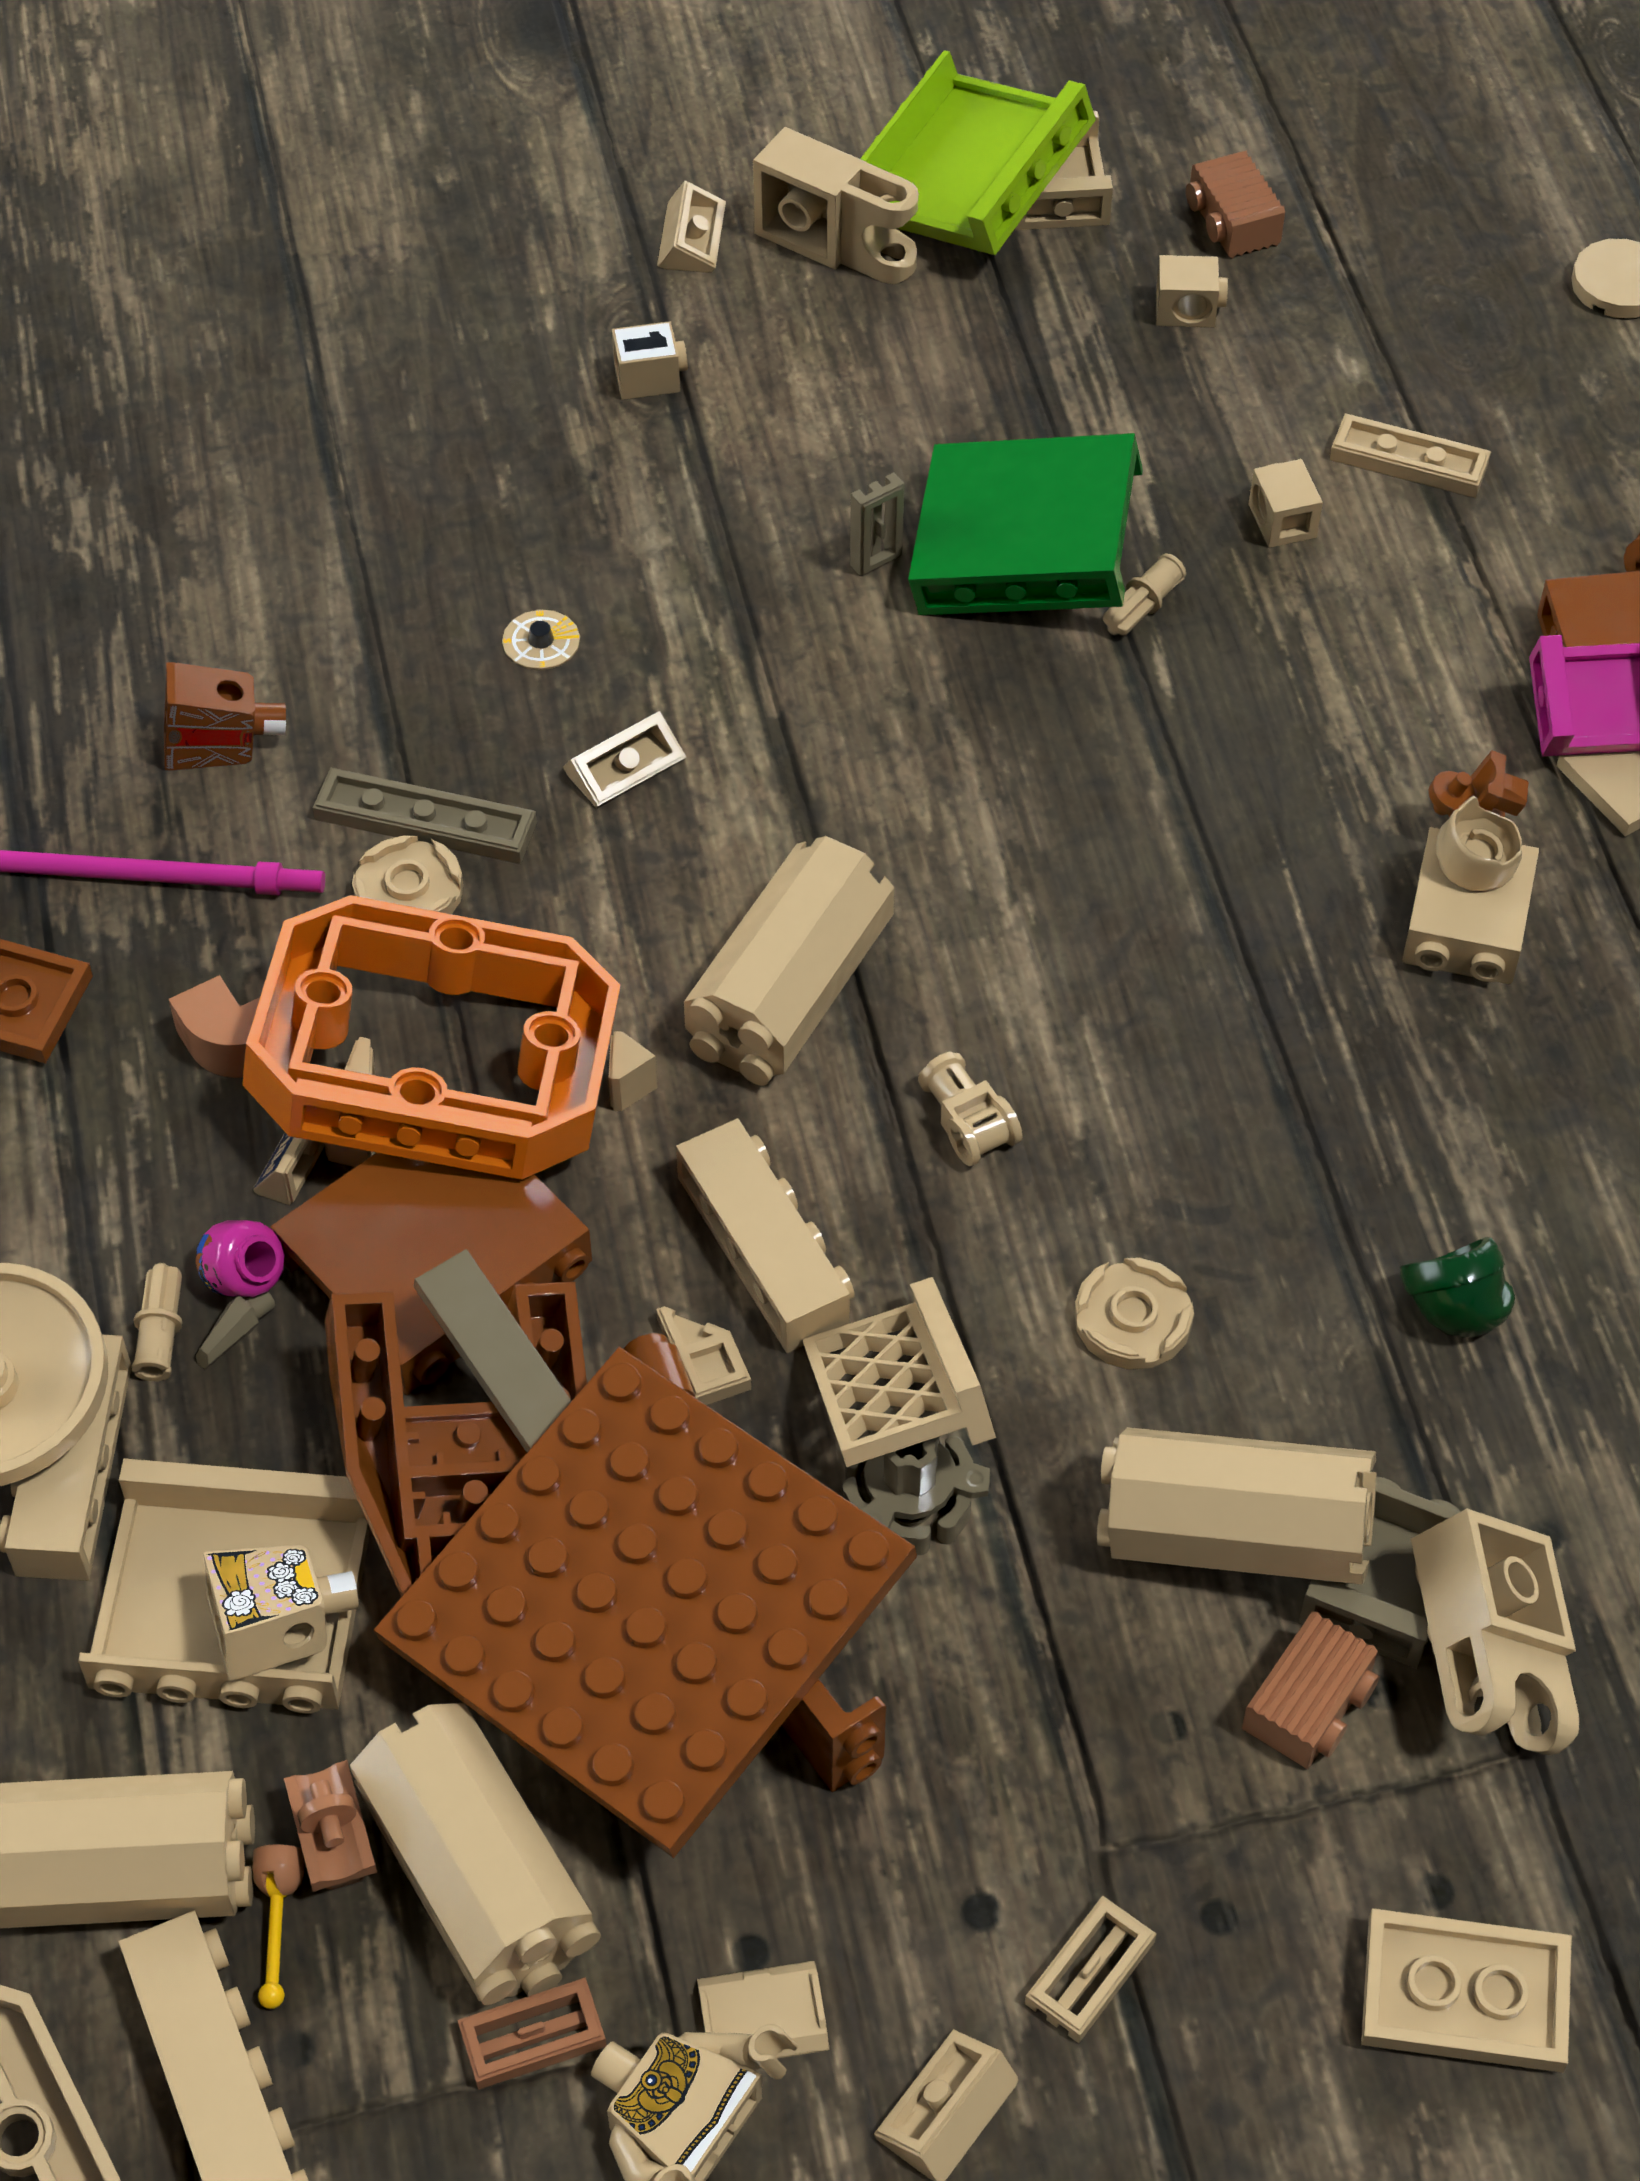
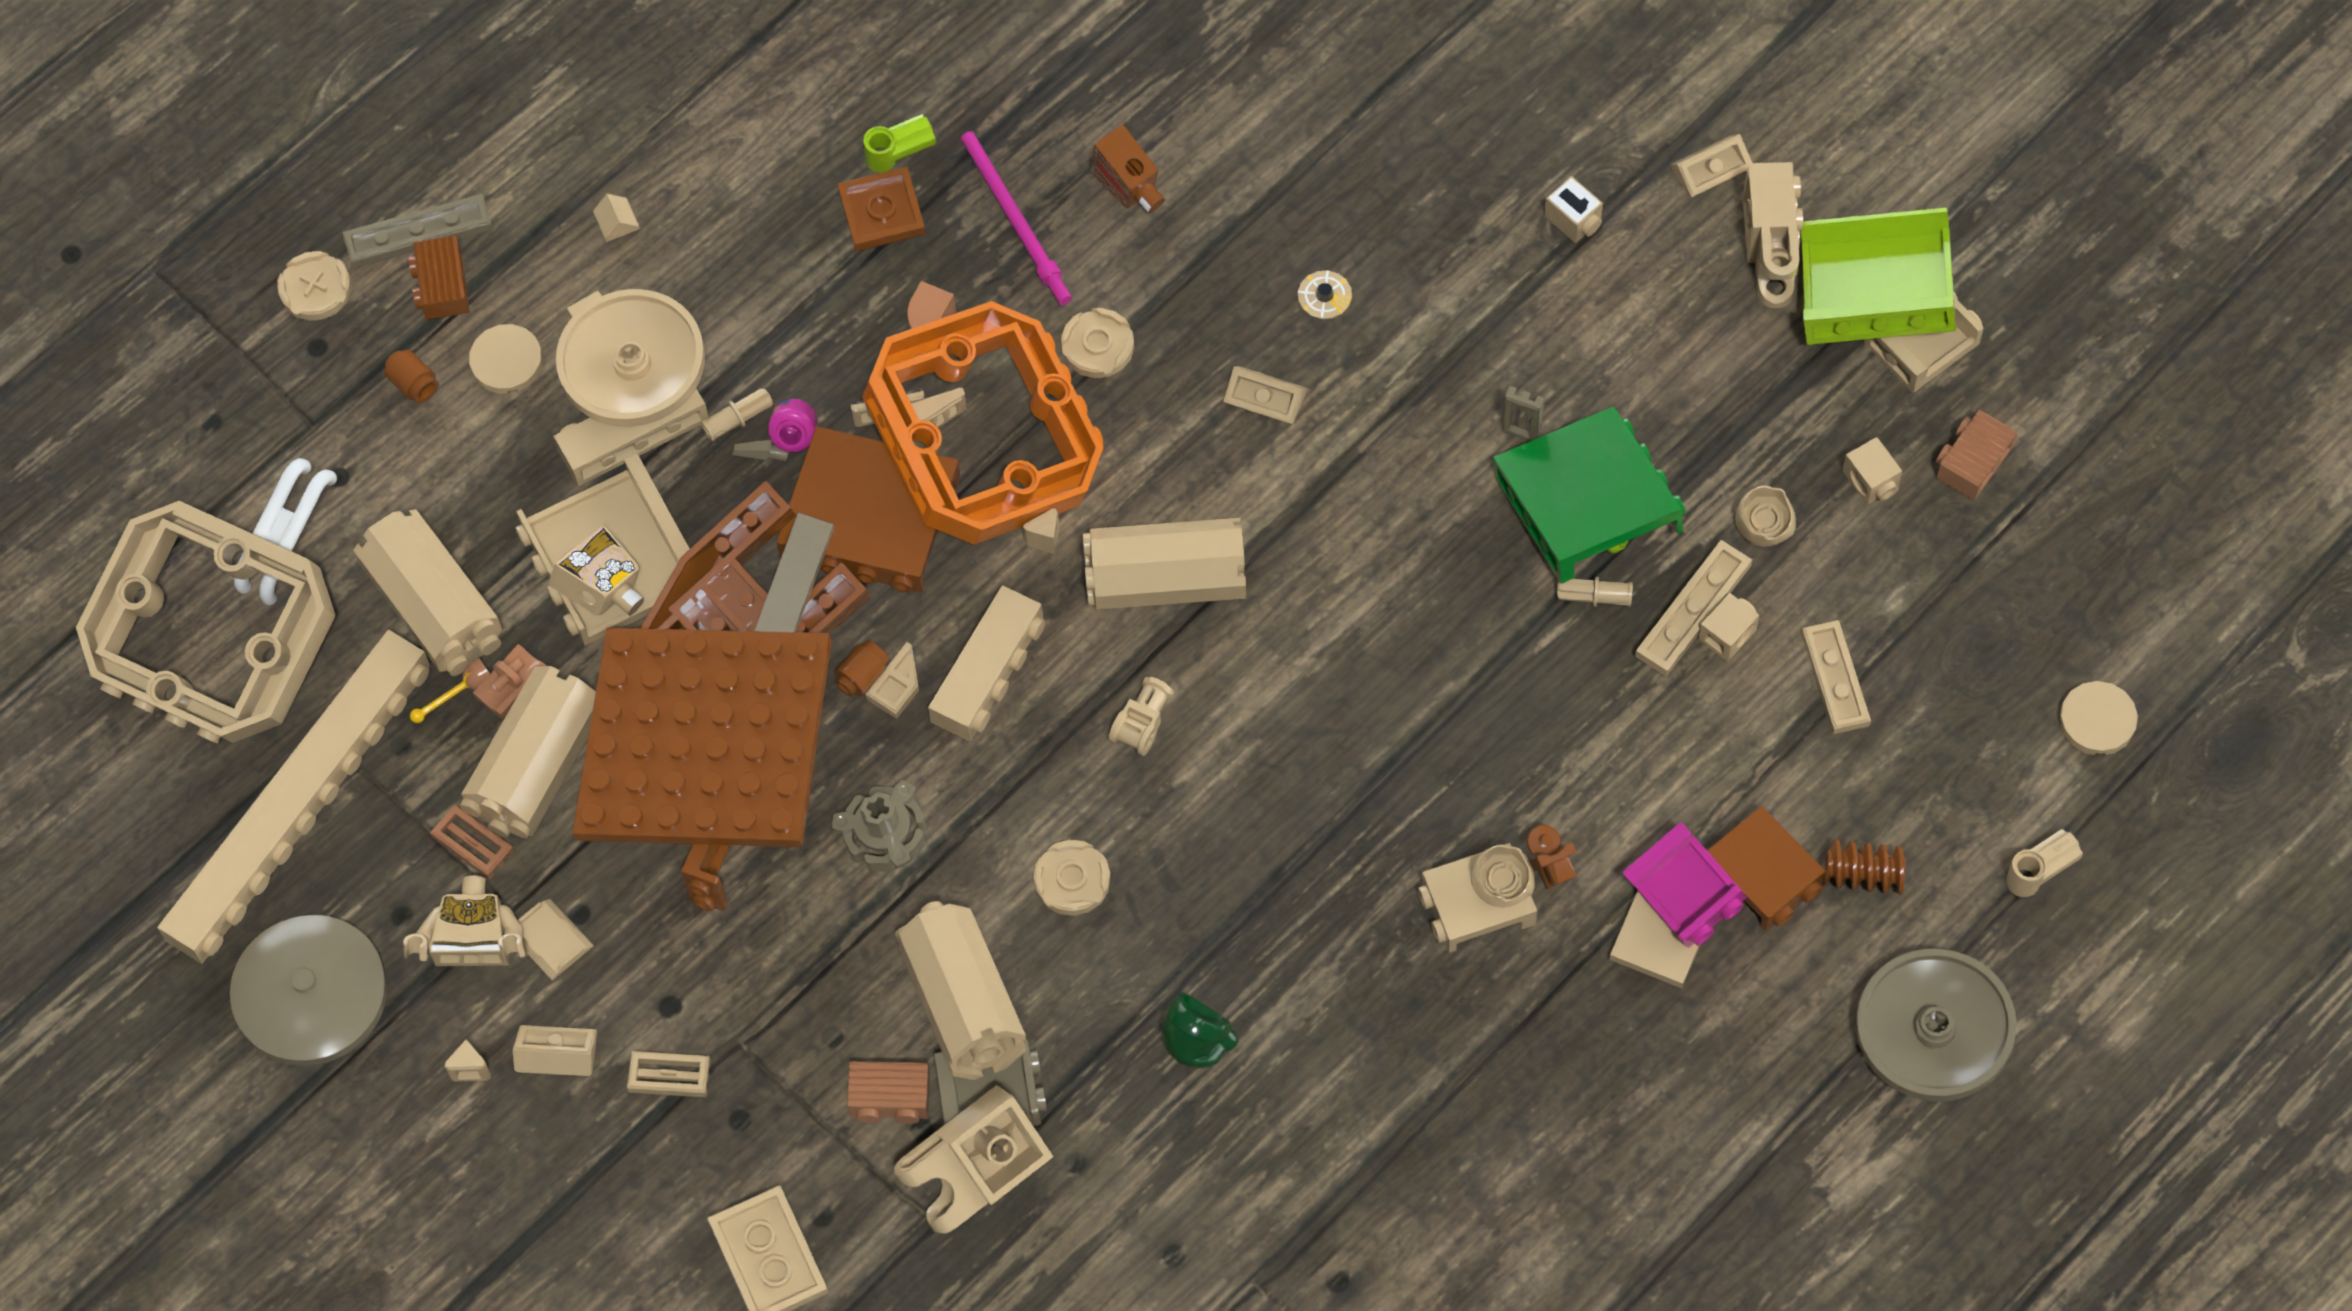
camera: 60 degrees right, 10 degrees up
dark tan tile [313,767,537,864] -> none
tan fence [802,1277,996,1467] -> none
none -> tan plate [1635,540,1752,677]
none -> tan hair [1735,485,1796,547]

